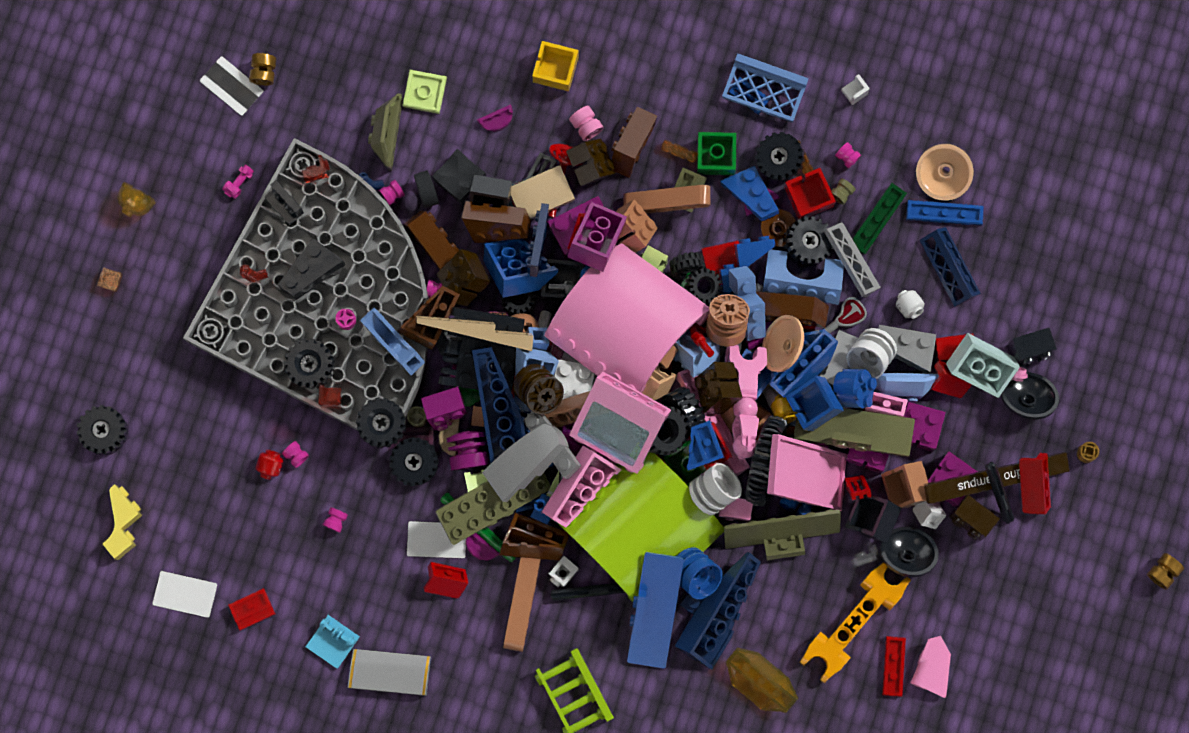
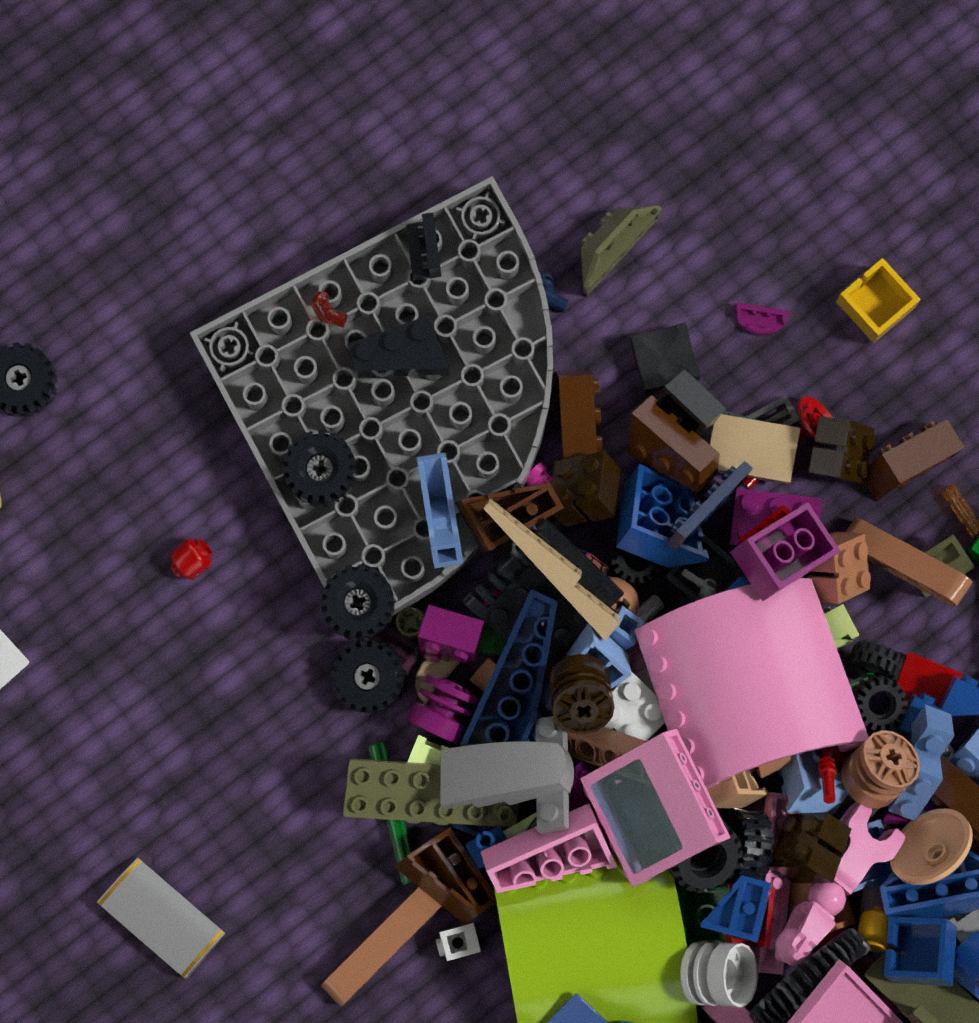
camera: 35 degrees right, 0 degrees up
clear orange plate [97,267,123,292] -> none
clear yellow cylinder [117,182,156,217] -> none
sticker [200,56,264,116] -> none
dark pink bar [222,164,254,199] -> none
red plate [228,588,276,631] -> none
pearl gold wheel [249,53,276,86] -> none
dark pink wheel [282,441,309,468] -> none
clear red bracket [302,155,330,183] -> none
medium azure hinge [306,615,360,669] -> none
clear red panel [319,385,342,408] -> none
dark pink wheel [323,507,348,533] -> none
dark pink wheel [336,309,356,330] -> none
dark pink wheel [379,179,405,206] -> none
yellowish green tile [402,70,447,114] -> none
white sticker [407,521,466,558] -> none
black tyre [414,170,439,208] -> none
red panel [424,562,468,598] -> none
magenta tile [466,533,500,561] -> none
black axle [551,583,626,601] -> none
bright pink wheel [569,106,604,141] -> none

